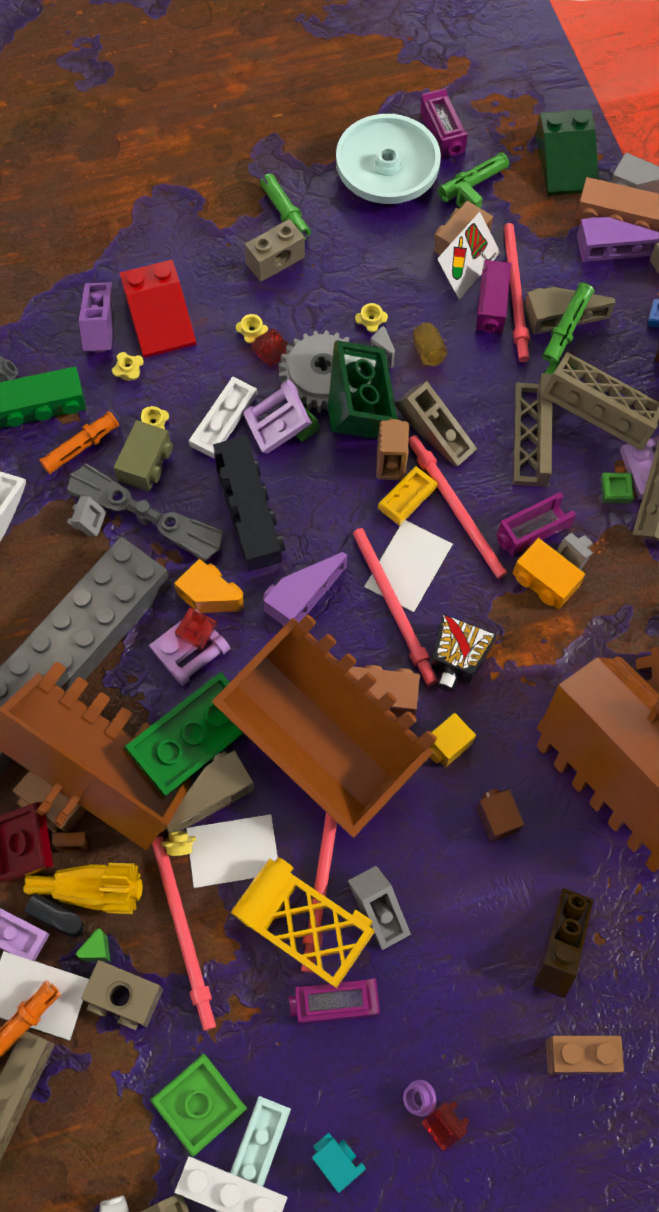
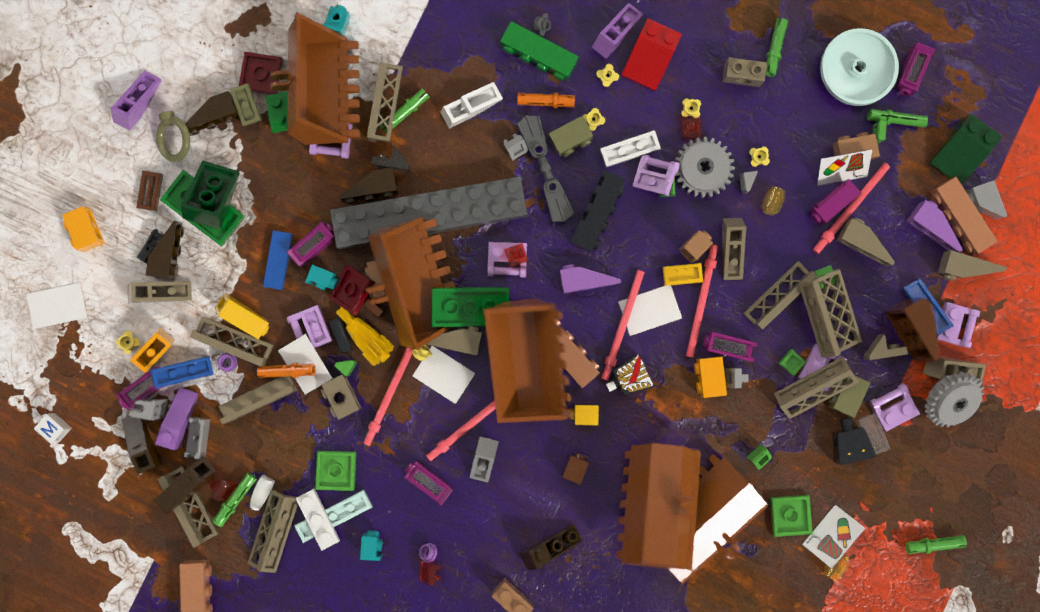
camera: 40 degrees right, 20 degrees up
light orange slope [174,559,244,613] -> none
yellow piece [230,857,375,989] -> none
dark green slope [328,340,397,439] -> none
bright green pin [542,283,595,364] -> none

